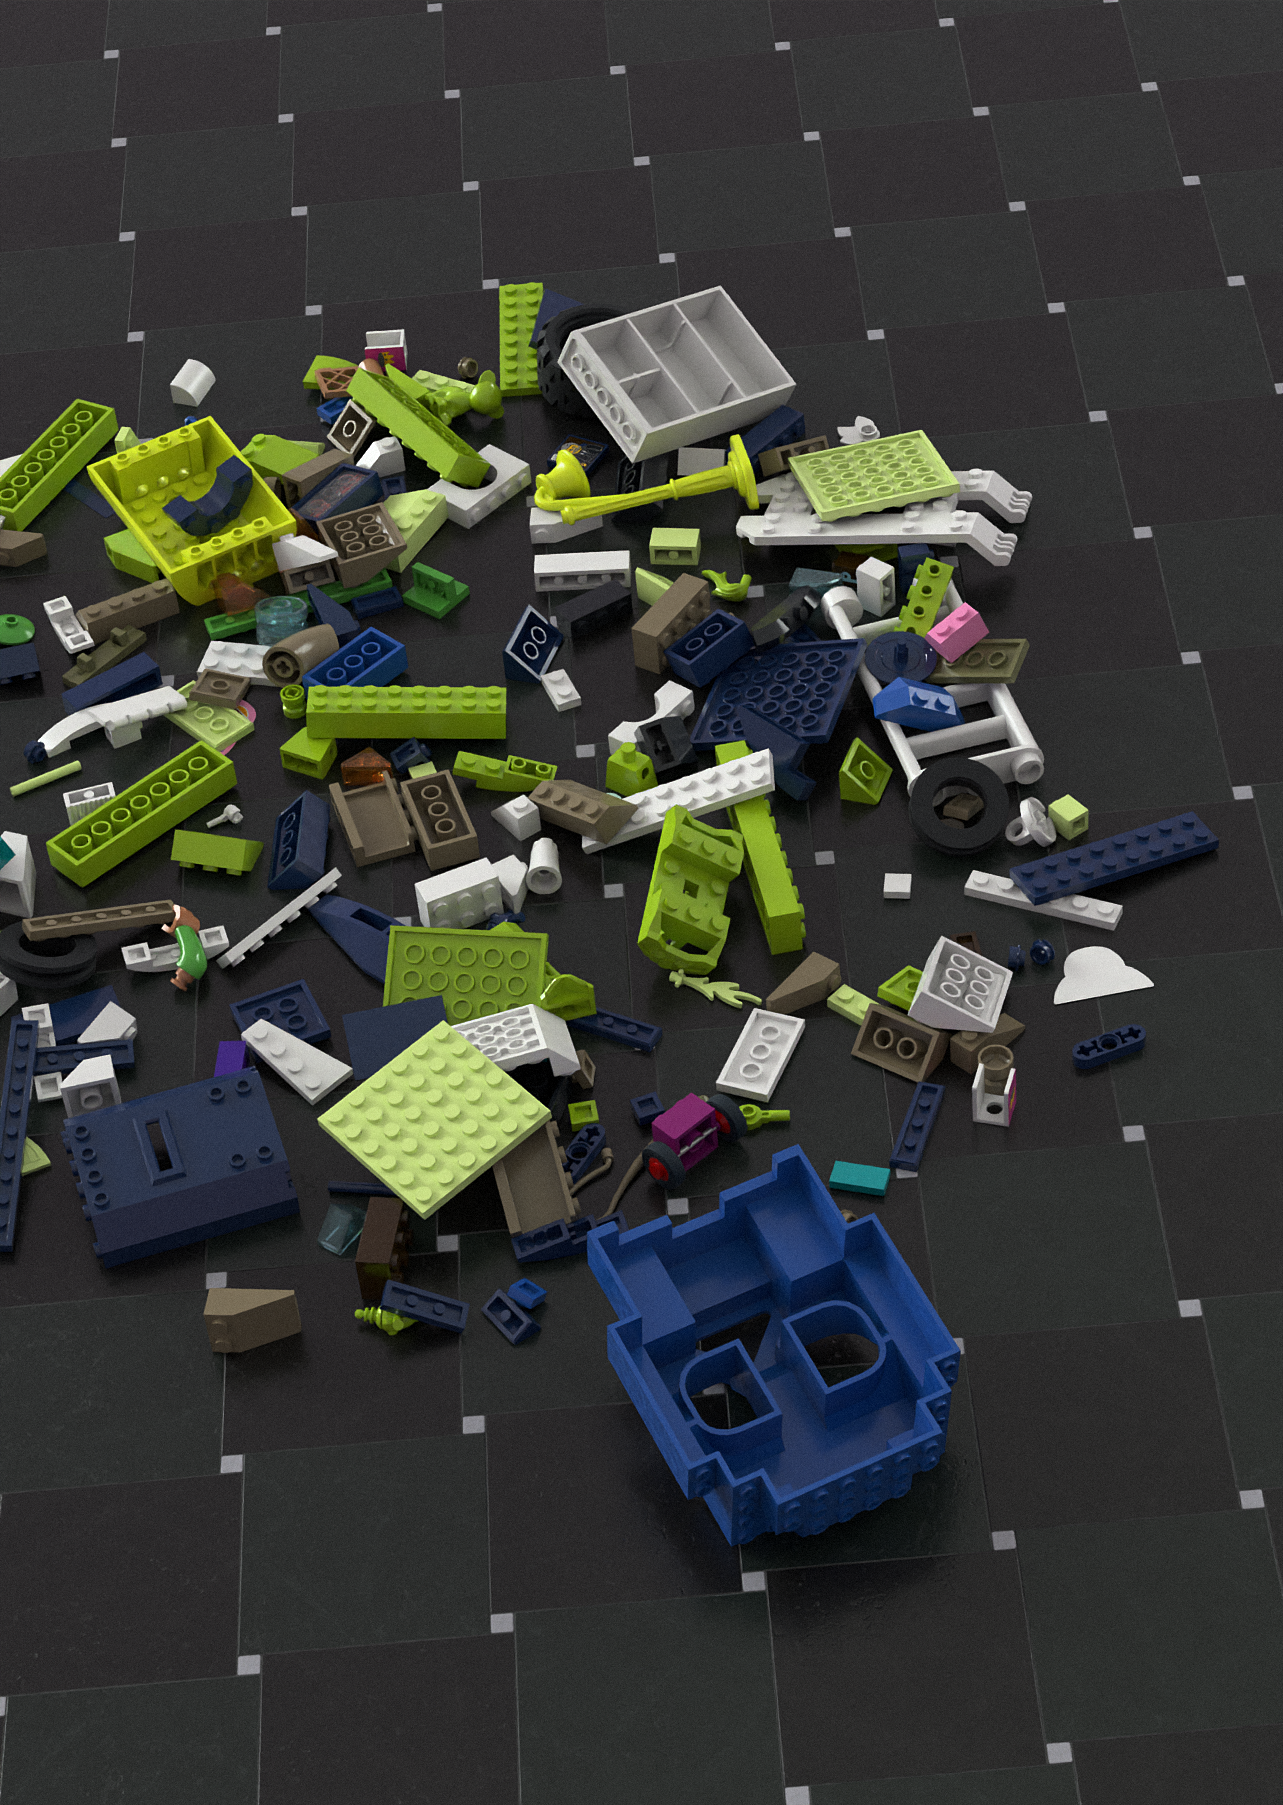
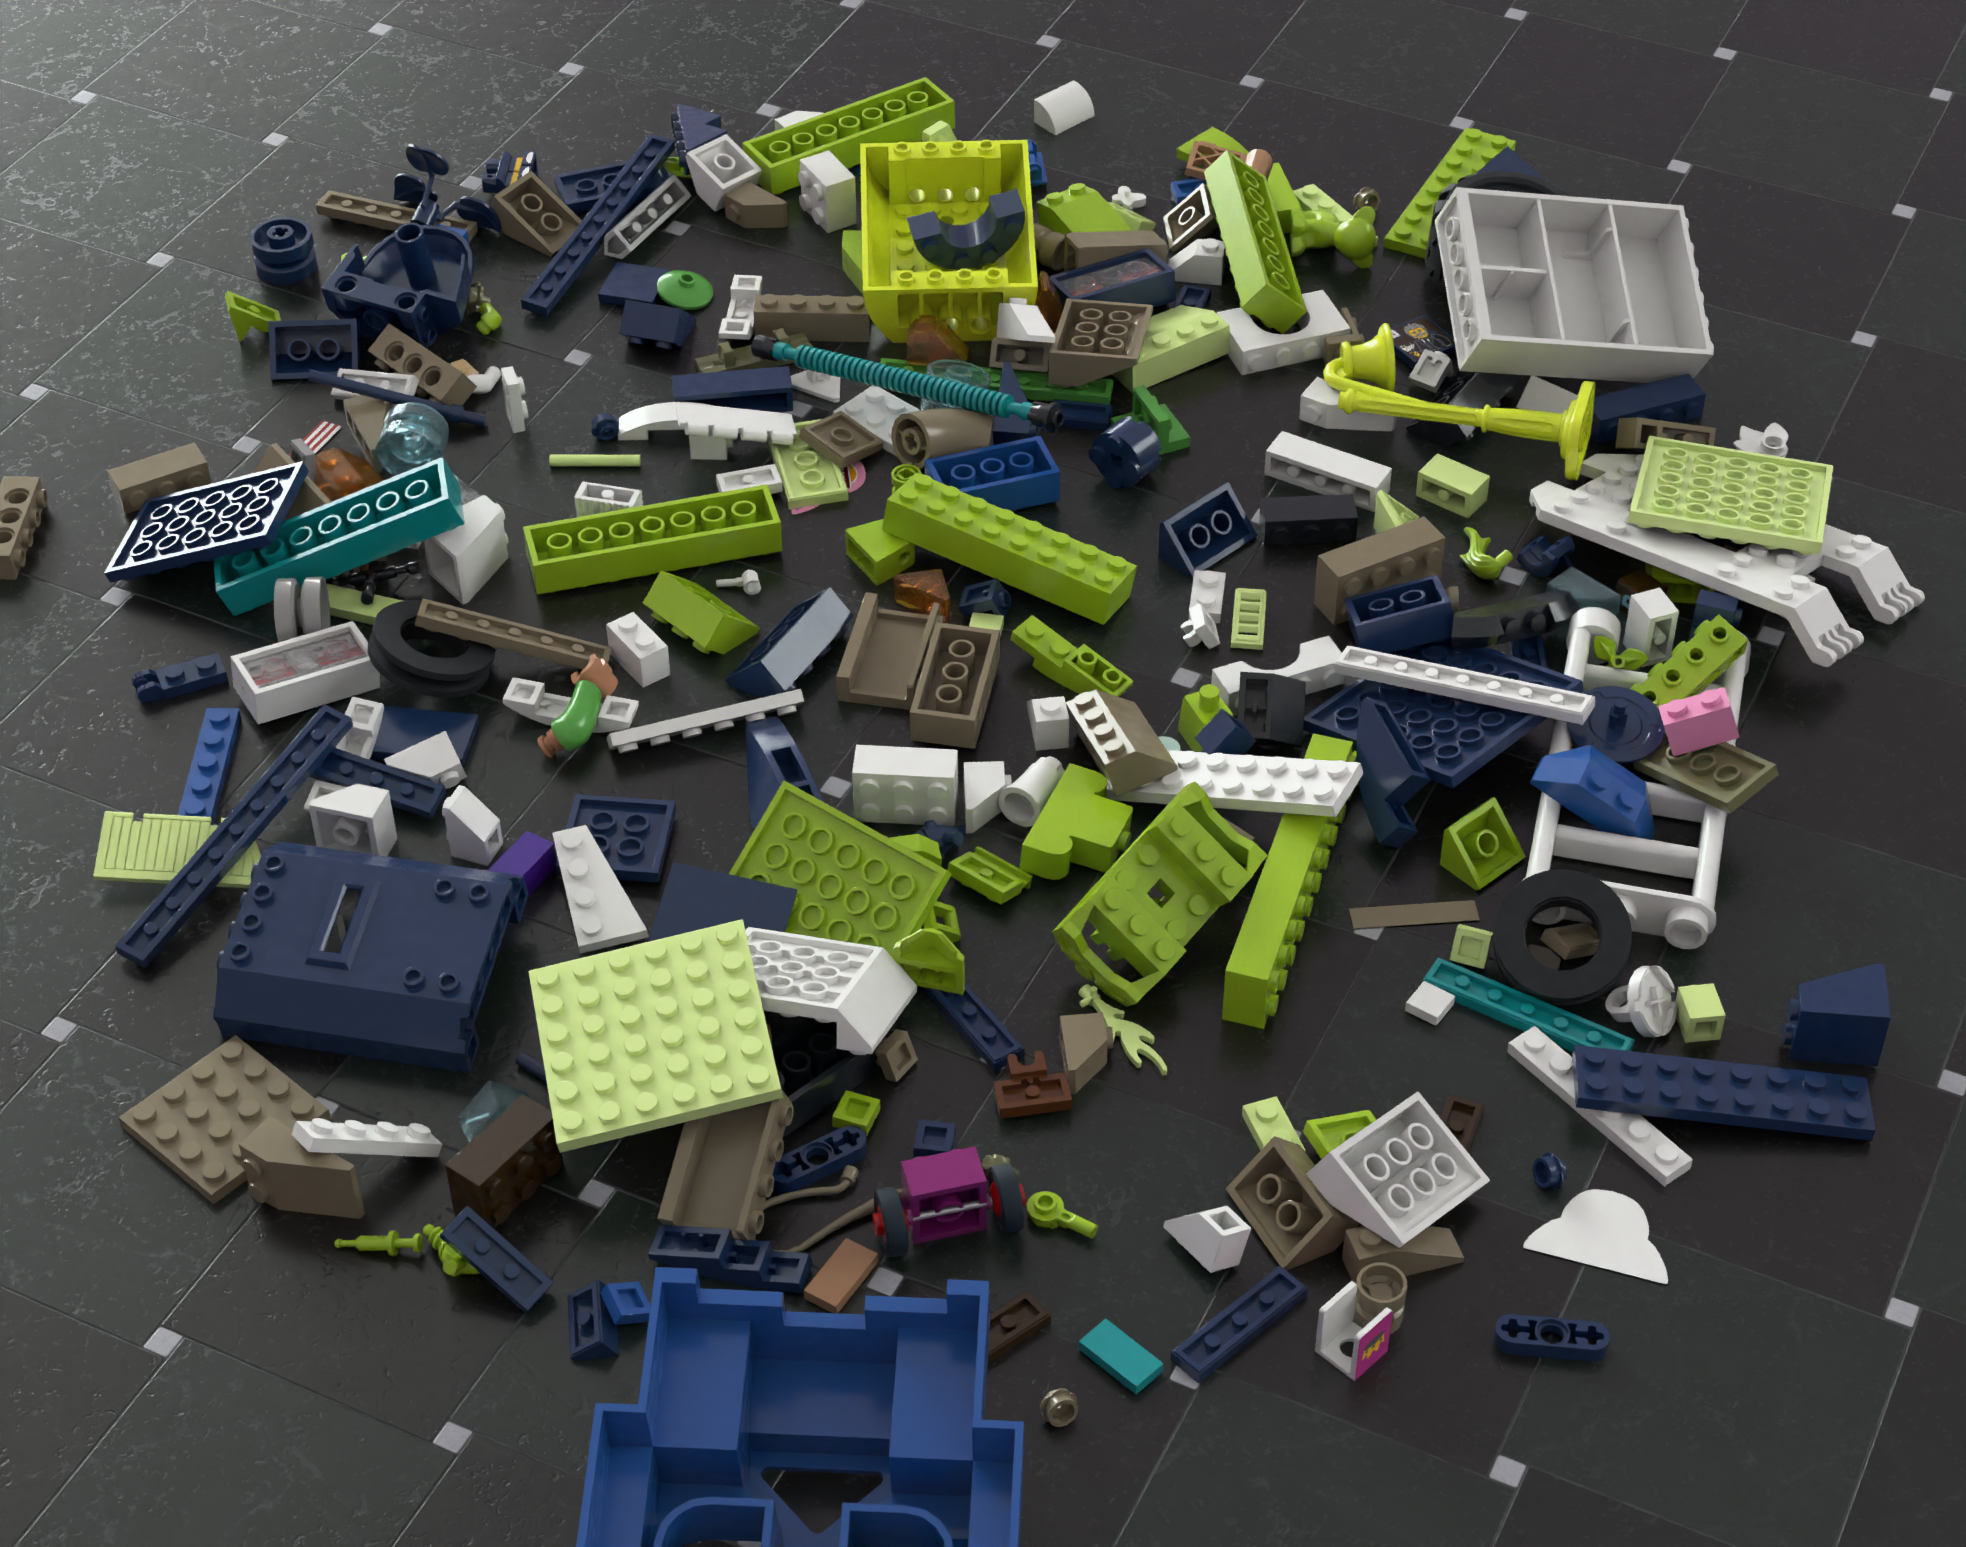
camera: 25 degrees right, 0 degrees up
piece [365,329,408,372] -> none
white plate [716,1008,805,1102] -> none
dark tan slope [766,952,841,1015] -> none
dark blue plate [1008,944,1026,971] -> none
none -> dark tan plate [119,1035,331,1204]
none -> white plate [291,1118,442,1157]
none -> lime piece [334,1231,423,1256]
none -> white slope [442,785,503,866]
none -> white brick [606,612,670,688]
none -> white plate [716,464,783,494]
none -> teal hose [751,334,1065,433]
none -> white piece [791,370,841,403]
none -> white brick [798,150,857,233]
none -> medium nougat tile [804,1238,879,1314]
none -> lime plate [947,846,1033,904]
none -> reddish brown plate [993,1050,1072,1119]
none -> lime brick [1019,763,1133,880]
none -> dark tan slope [1059,1012,1114,1094]
none -> dark blue brick [1088,417,1162,489]
none -> white piece [1112,186,1146,211]
none -> white slope [1163,1206,1251,1273]
none -> white tile [1181,604,1220,649]
none -> dark blue brick [1195,709,1256,755]
none -> yellowish green slope [1231,588,1267,650]
none -> dark tan bracket [1323,307,1365,366]
none -> white tile [1334,646,1595,725]
none -> dark tan sticker [1349,900,1480,929]
none -> white bracket [1409,349,1454,393]
none -> teal tile [1422,957,1635,1052]
none -> yellowish green tile [1450,924,1494,969]
none -> dark blue piece [1516,536,1575,577]
none -> lime plant [1593,636,1648,671]
none -> dark blue slope [1782,963,1891,1066]

